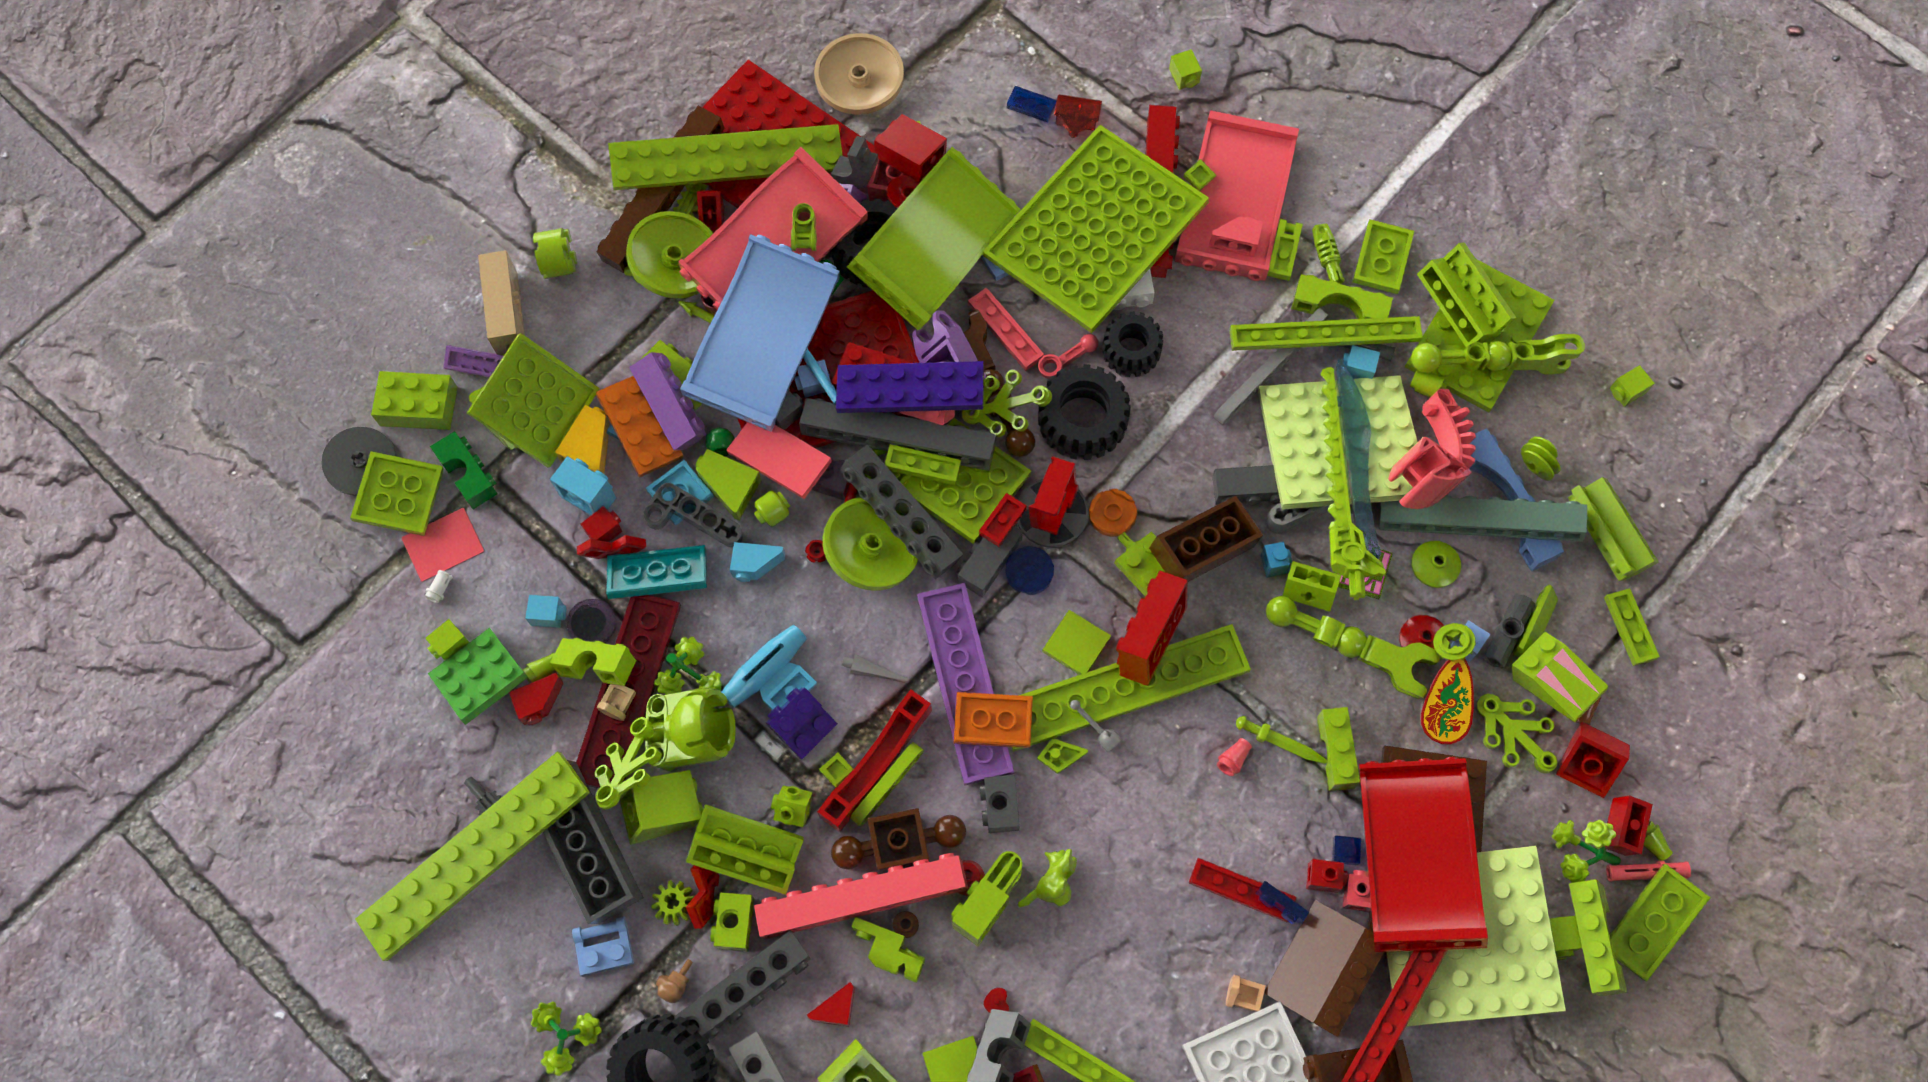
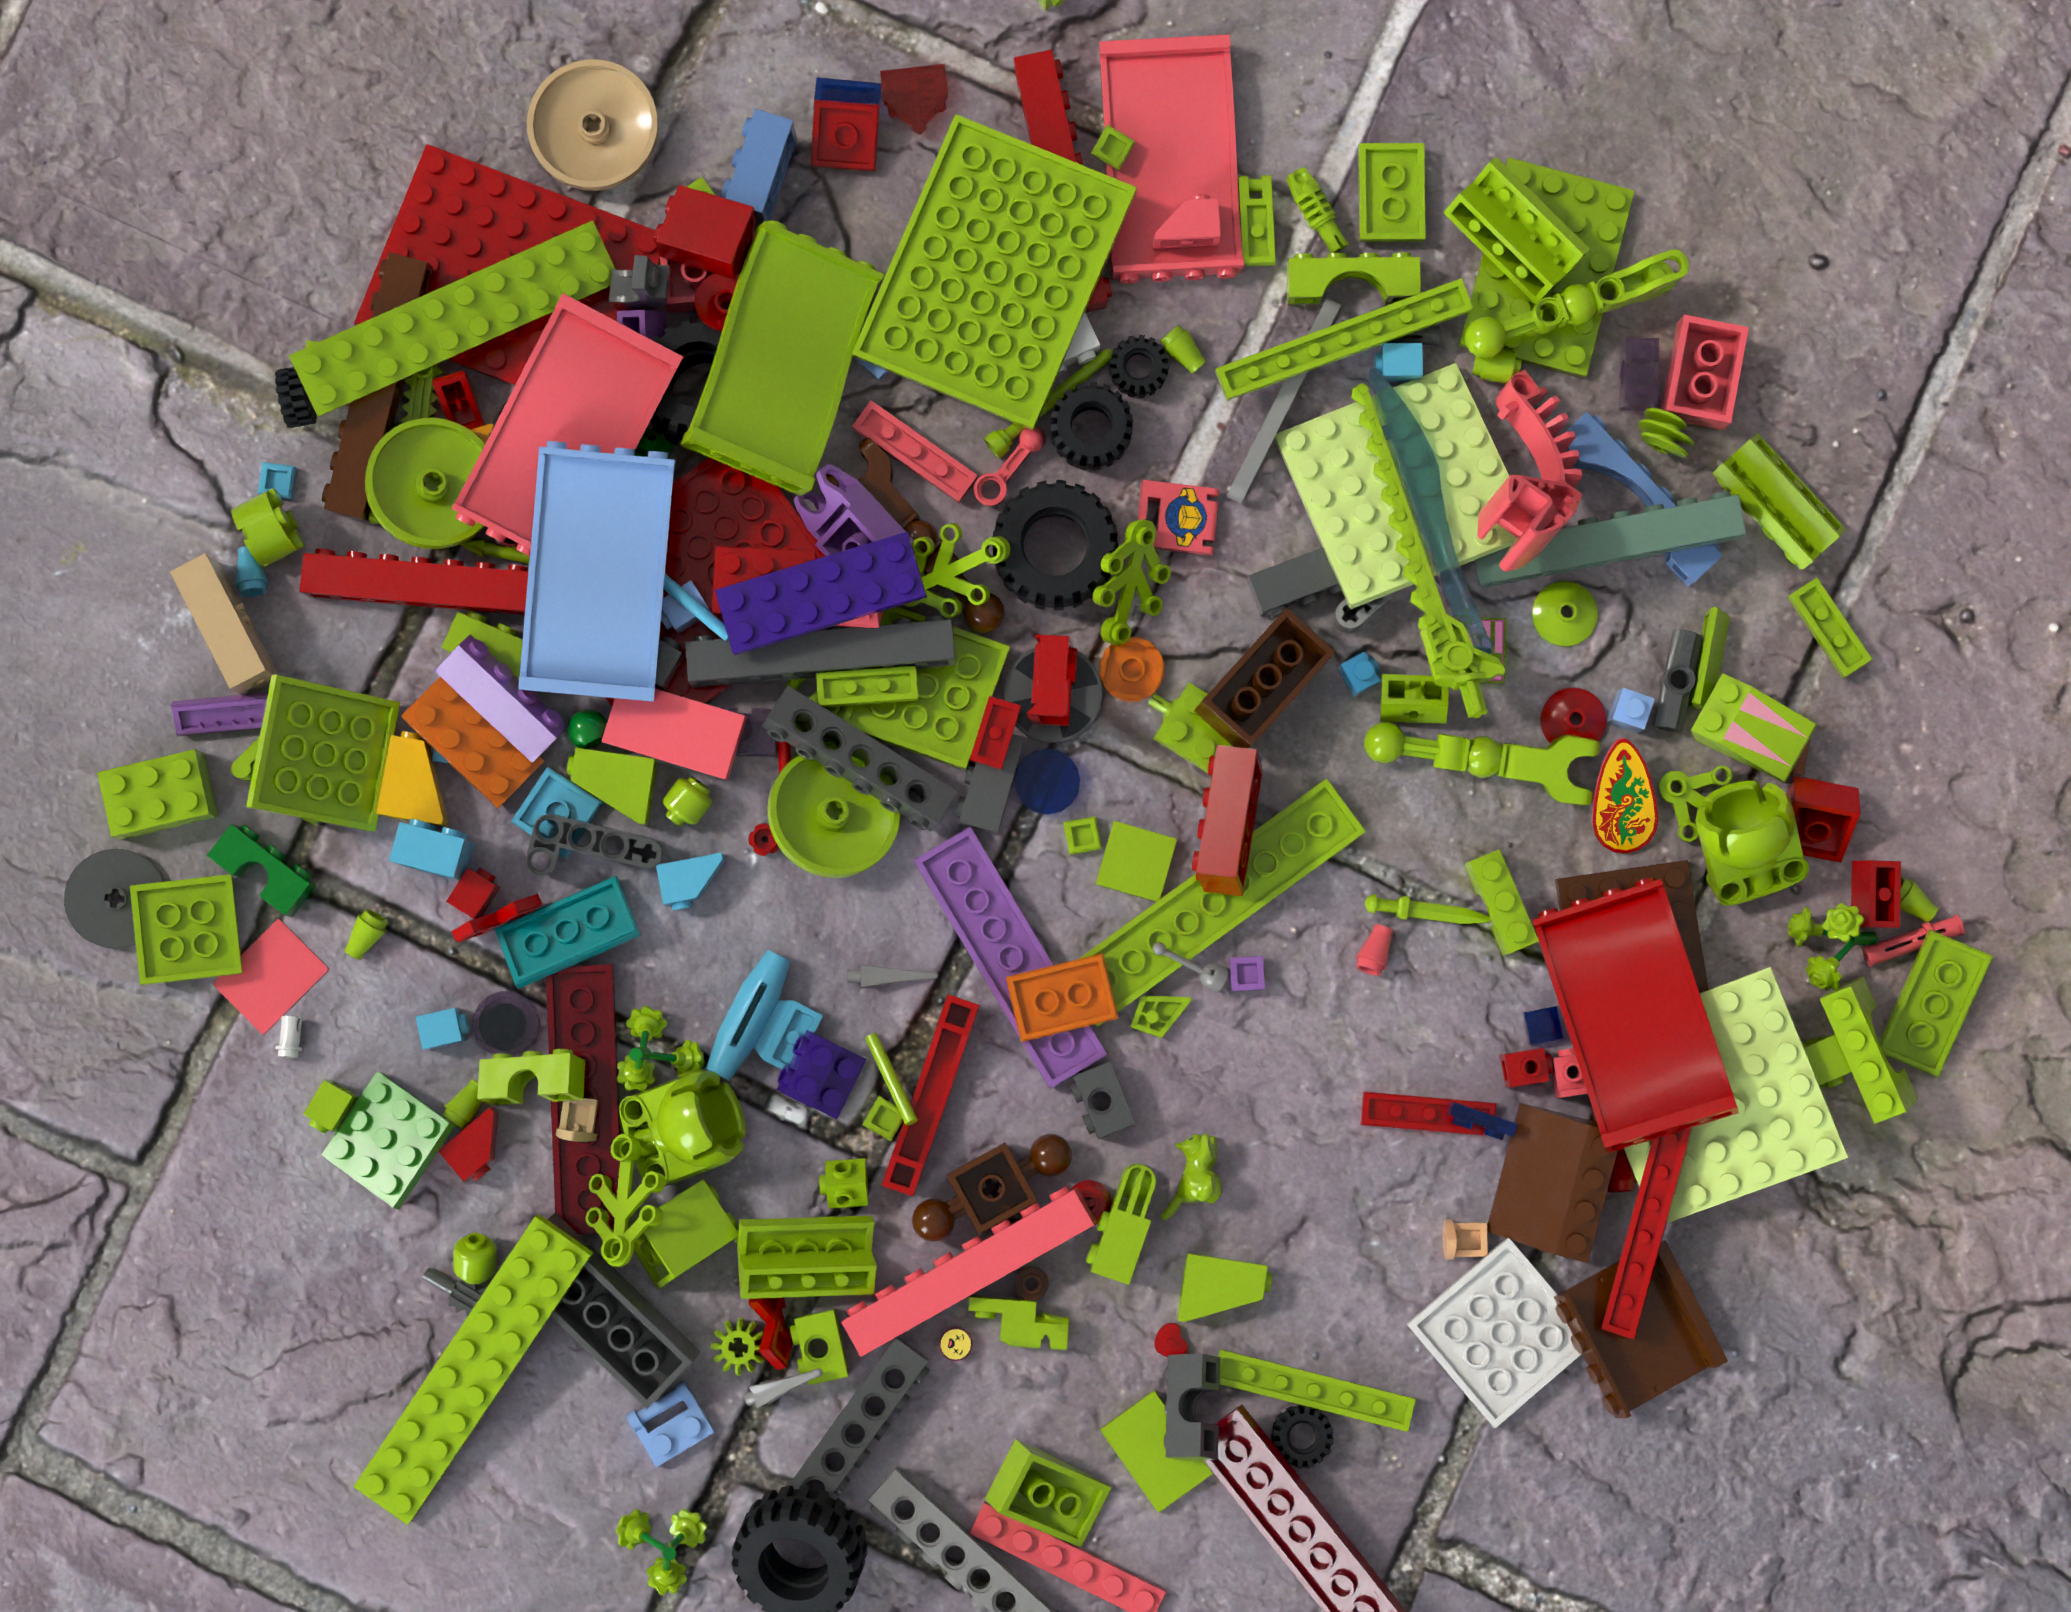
camera: 20 degrees left, 15 degrees up
medium nougat piece [656,959,693,1003] -> none
lime piece [791,203,817,251] -> none
red slope [807,982,855,1027] -> none
lime beam [850,742,924,827] -> none
lime gear [1433,623,1476,662] -> none
lime brick [1609,365,1655,407] -> none
none -> medium azure cone [235,546,269,597]
none -> medium azure tile [258,462,297,500]
none -> black tyre [275,367,317,428]
none -> red brick [299,549,528,615]
none -> lime cone [344,909,388,960]
none -> lime head [453,1233,497,1284]
none -> medium blue brick [721,109,797,227]
none -> light grey piece [744,1368,823,1409]
none -> red tile [810,99,880,171]
none -> lime bar [865,1033,918,1126]
none -> light yellow tile [939,1327,973,1361]
none -> lime piece [983,349,1113,459]
none -> lime tile [1063,816,1102,855]
none -> lime plant [1093,519,1171,646]
none -> black tyre [1109,335,1169,398]
none -> coral container [1137,480,1220,556]
none -> lime cone [1160,324,1206,374]
none -> lime slope [1177,1252,1272,1322]
none -> medium lavender plate [1229,956,1265,991]
none -> red cone [1608,1149,1637,1193]
none -> clear purple brick [1618,337,1659,411]
none -> coral brick [1661,315,1749,431]
none -> lime piece [1695,781,1809,906]

